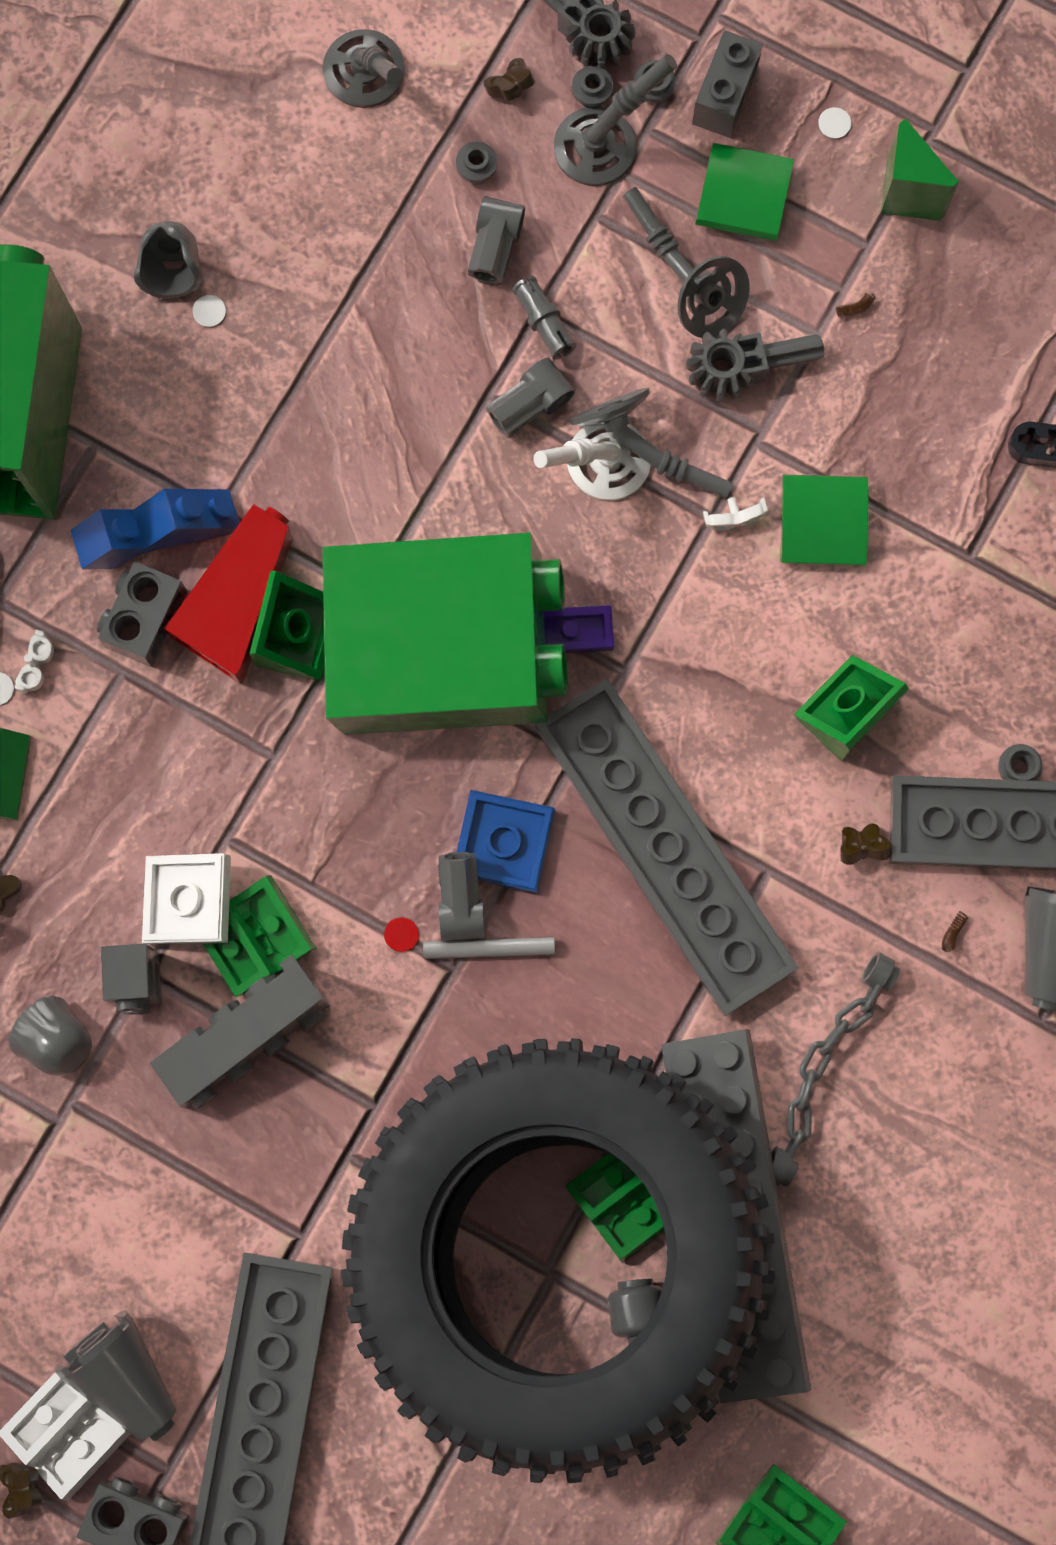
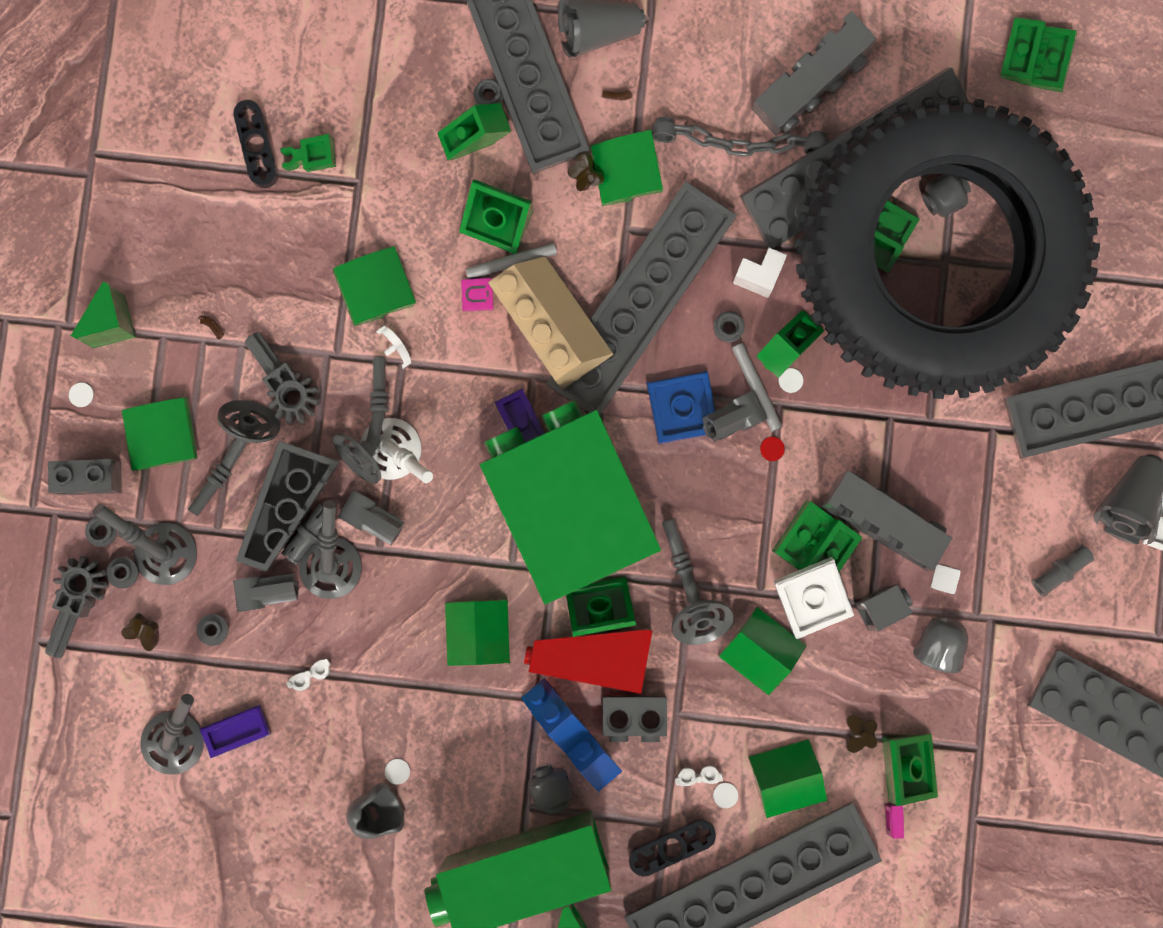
camera: 110 degrees left, 5 degrees up
none -> dark purple tile [200,705,271,758]
none -> dark grey wedge [236,441,340,571]
none -> green plate [280,134,336,172]
none -> white piece [286,659,331,691]
none -> dark grey dish [299,500,362,599]
none -> green slope [437,103,511,161]
none -> green slope [445,600,510,666]
none -> dark pink tile [461,278,494,312]
none -> light grey bar [465,242,557,279]
none -> tan slope [488,257,614,390]
none -> dark grey head [528,764,574,814]
none -> green slope [591,130,663,206]
none -> dark grey dish [662,518,734,645]
none -> dark grey plate [713,311,745,343]
none -> green slope [718,607,807,696]
none -> white piece [733,248,787,298]
none -> dark grey wedge [752,11,877,136]
none -> green slope [756,310,825,378]
none -> white sticker [779,368,803,393]
none -> white sticker [931,564,961,594]
none -> dark grey pin [1032,544,1094,597]

